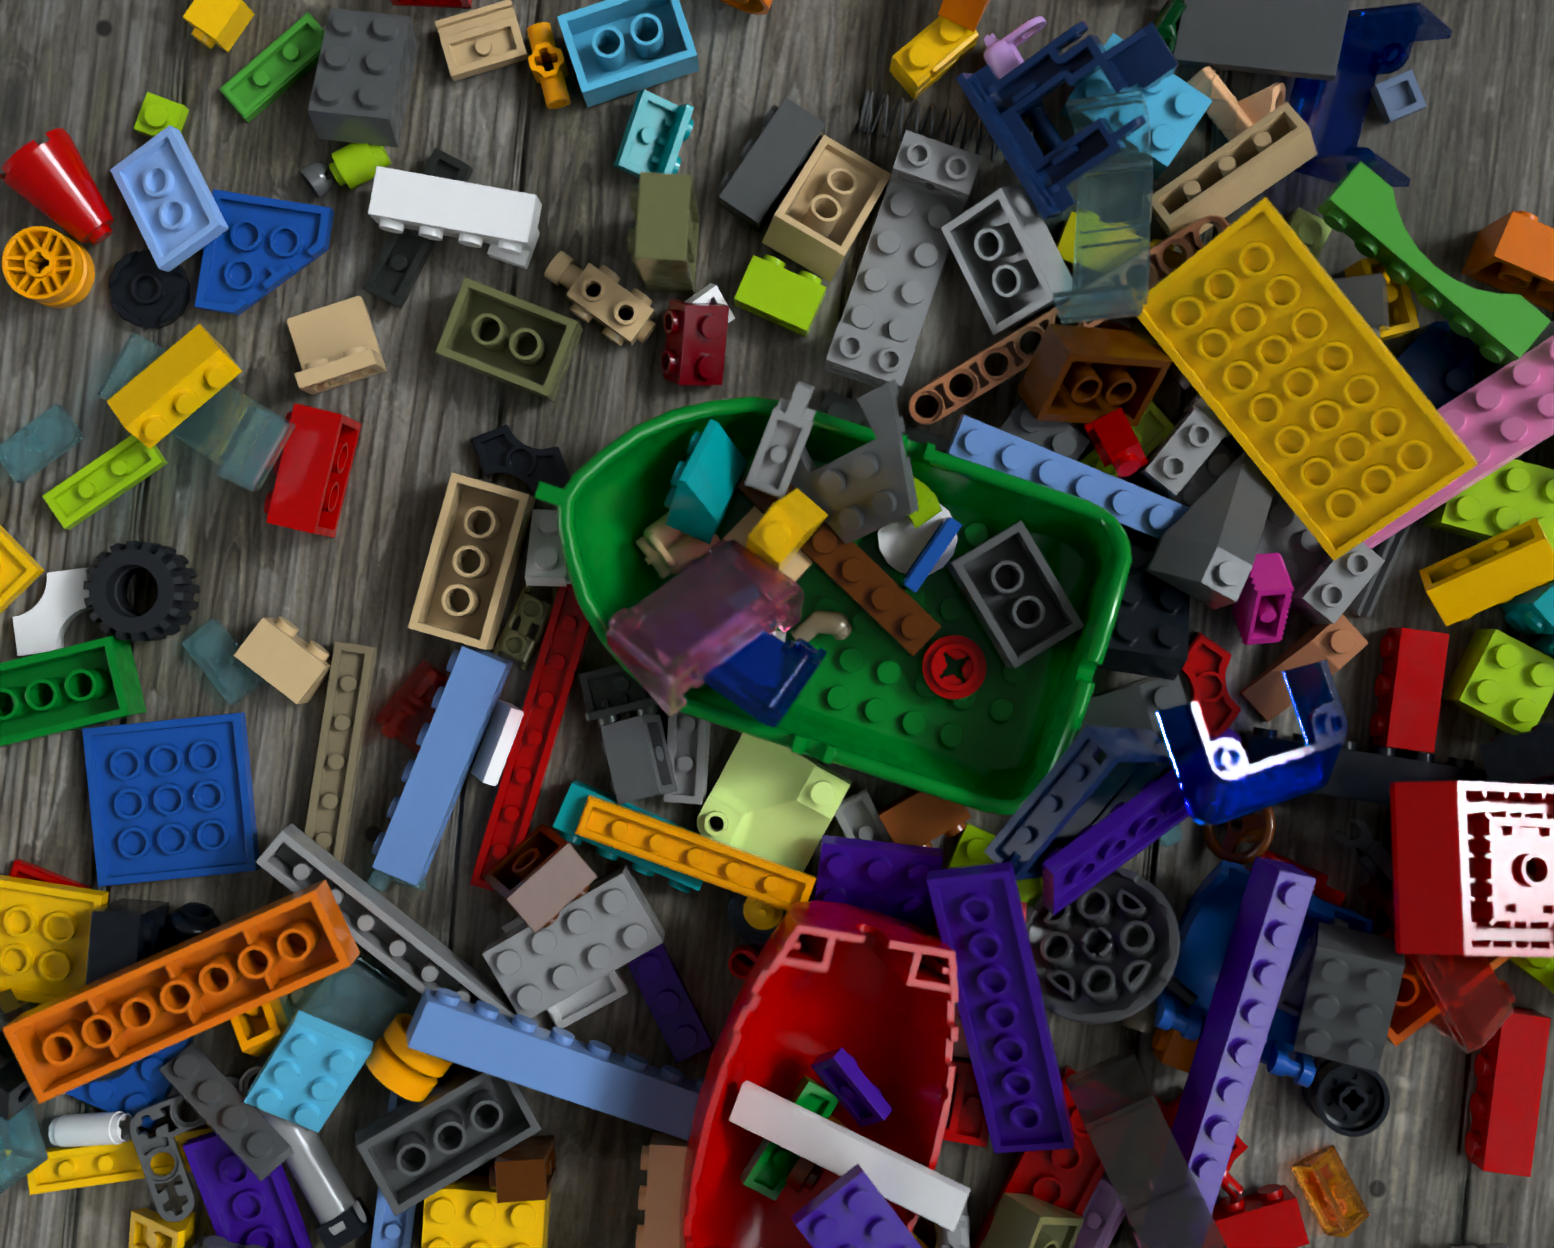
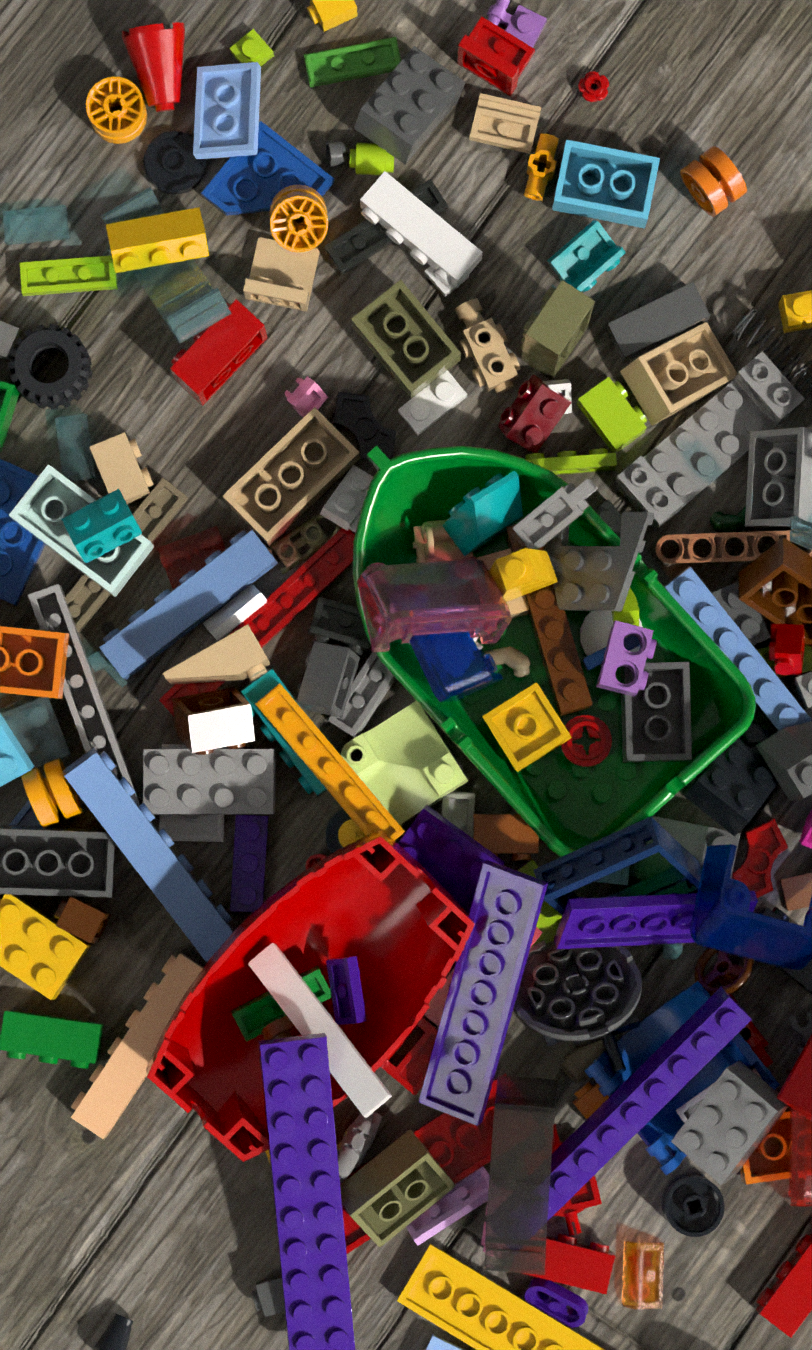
camera: 30 degrees right, 5 degrees down
none -> light aqua brick [9,464,154,597]
none -> teal bracket [61,489,142,563]
none -> tan slope [163,625,270,684]
none -> light orange wheel [270,185,328,252]
none -> bright pink tile [285,376,329,418]
none -> white plate [398,370,467,436]
none -> yellow plate [482,682,572,772]
none -> lime plate [525,448,617,475]
none -> medium lavender brick [596,620,657,697]
none -> dark green arm [709,506,746,533]

